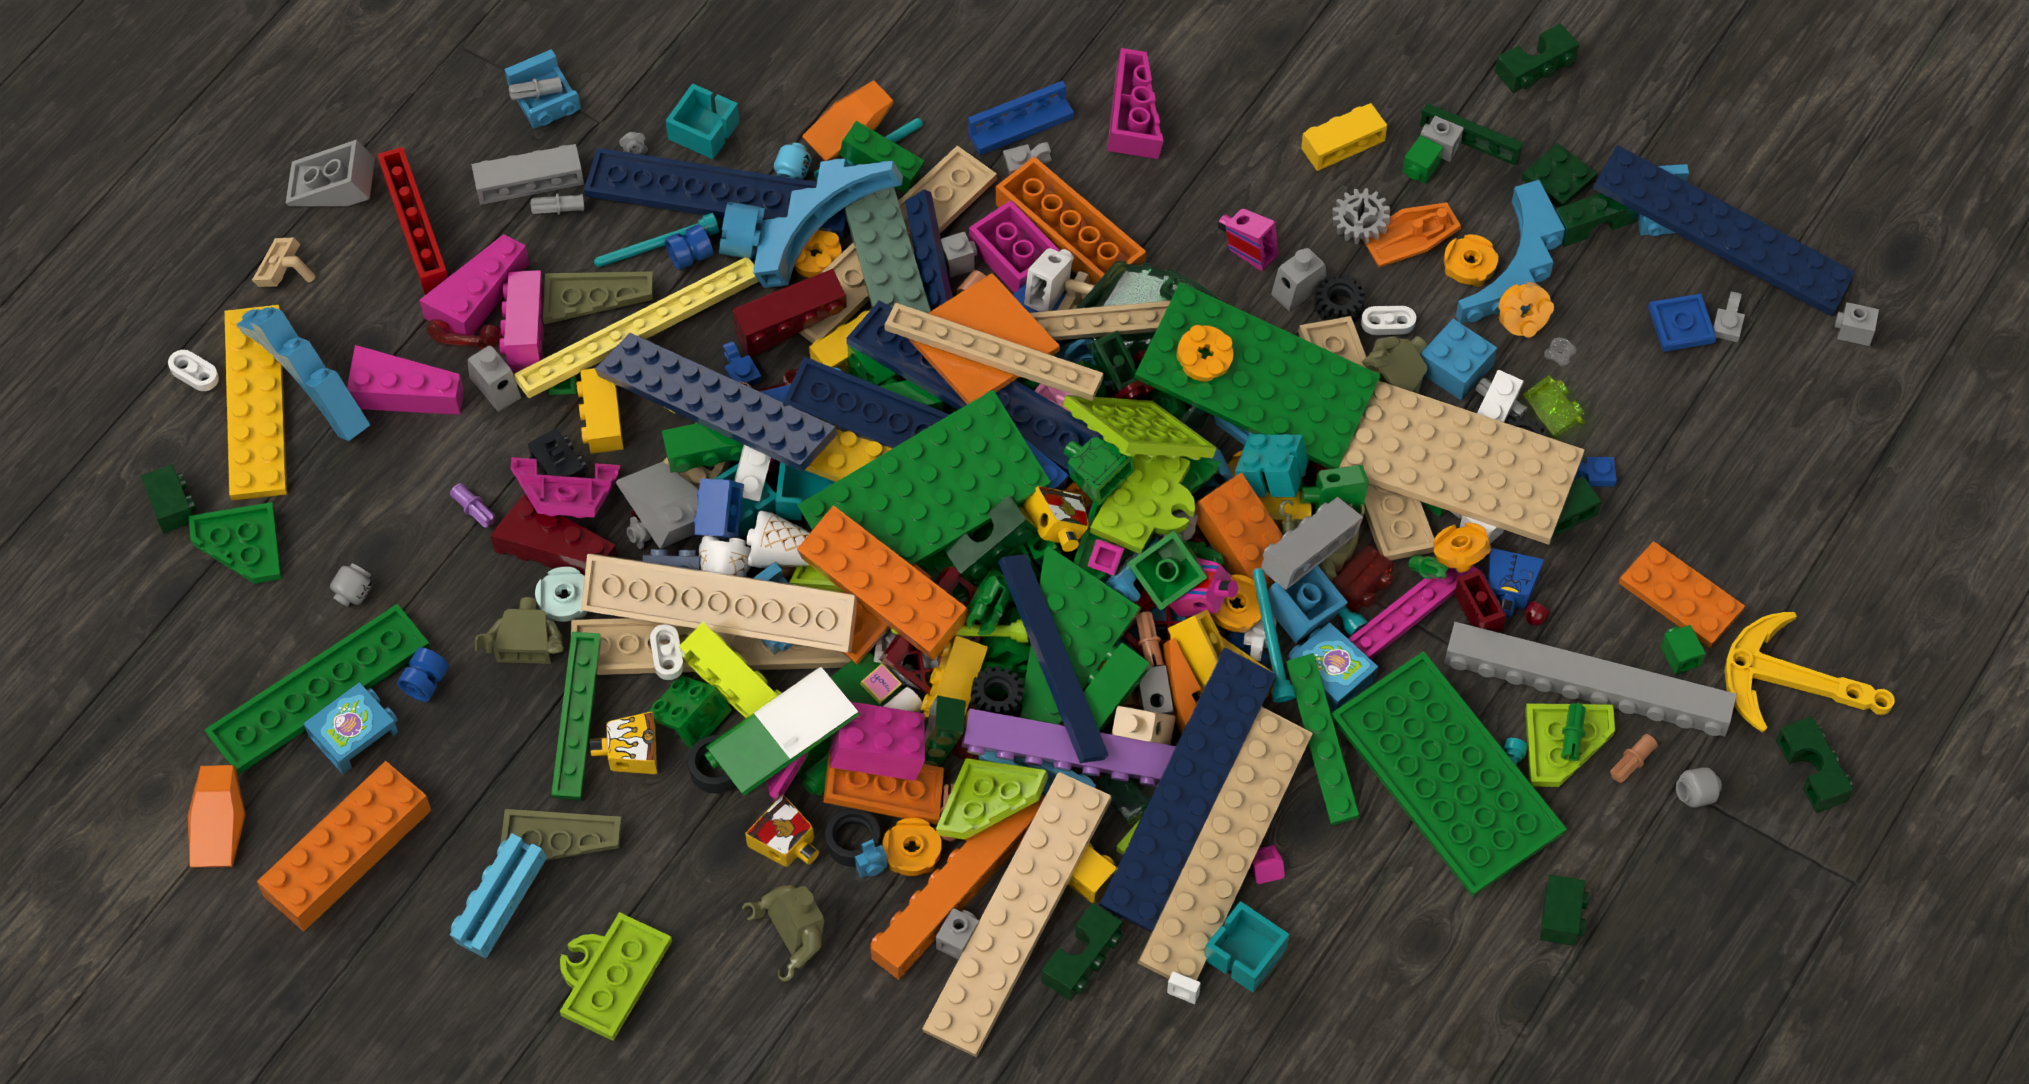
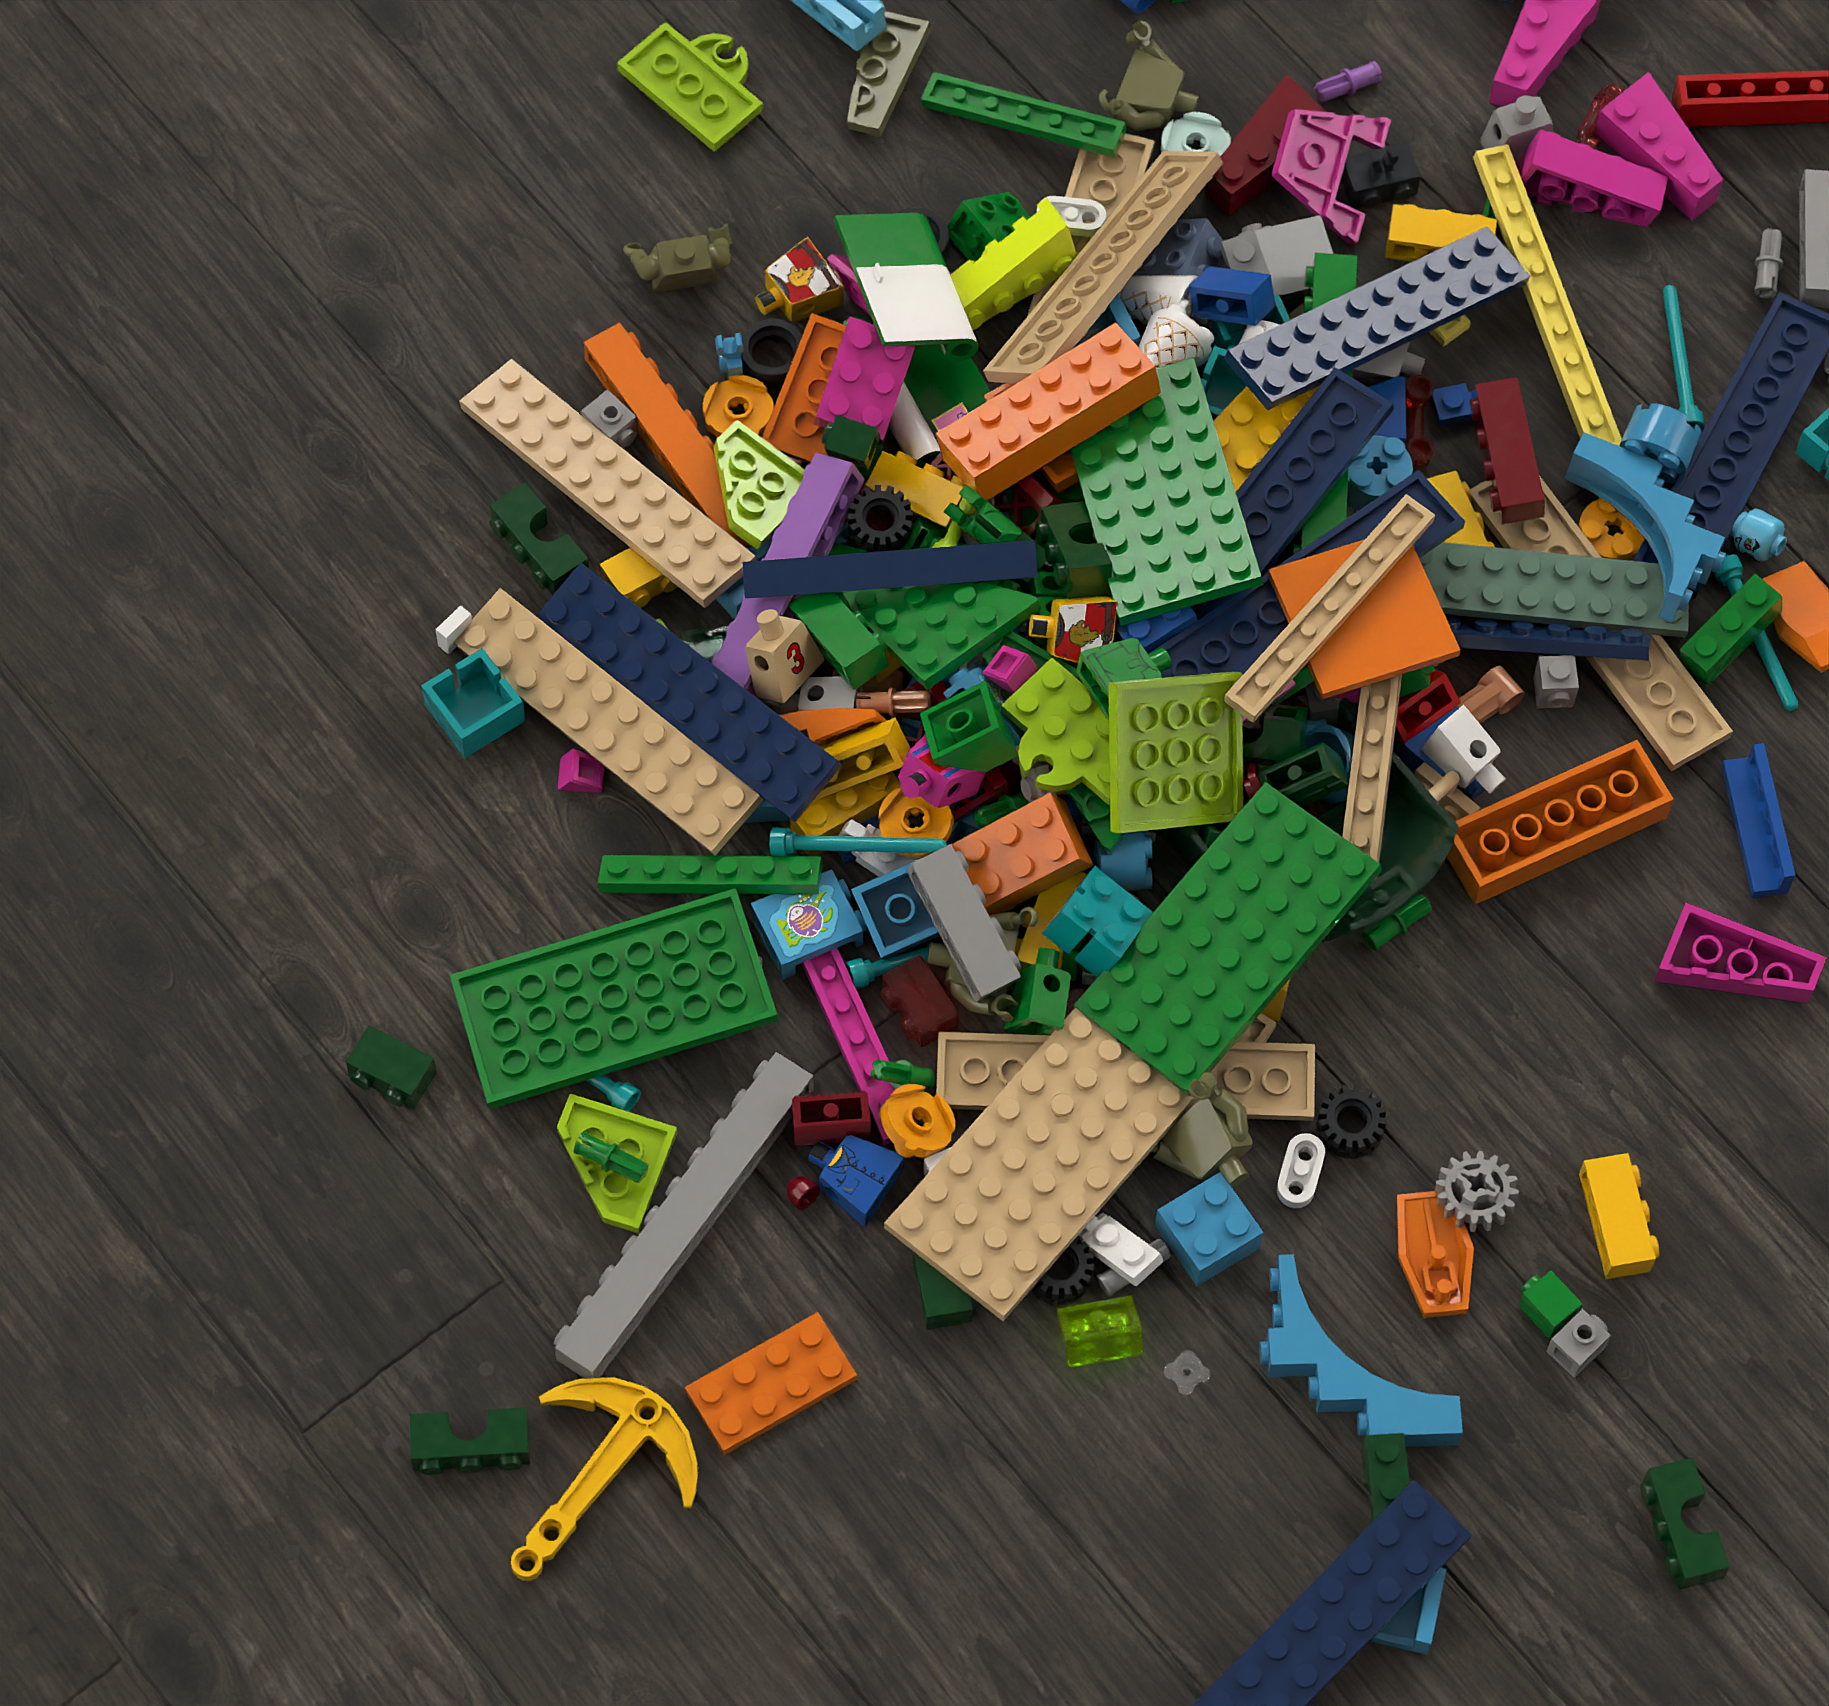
camera: 105 degrees right, 5 degrees up
olive wing [543,271,654,324] -> none
torso [590,712,657,774] -> none
blue wheel [665,224,714,270] -> none
dark pink brick [969,200,1060,293] -> none
light grey plate [1003,142,1051,175] -> none
light orange plate [1177,325,1233,382] -> none
dark pink torso [1218,209,1279,272] -> none
light grey torso [1271,248,1327,312] -> none
dark green plate [1420,103,1523,166] -> none
light orange plate [1444,234,1498,287] -> none
light orange plate [1498,282,1554,338] -> none
dark green plate [1522,143,1598,208] -> none
blue plate [1574,457,1617,487] -> none
nougat axle [1610,734,1658,783] -> none
blue plate [1648,294,1717,352] -> none
green brick [1660,625,1705,675] -> none
light grey head [1676,767,1722,807] -> none
light grey plate [1713,291,1745,342] -> none

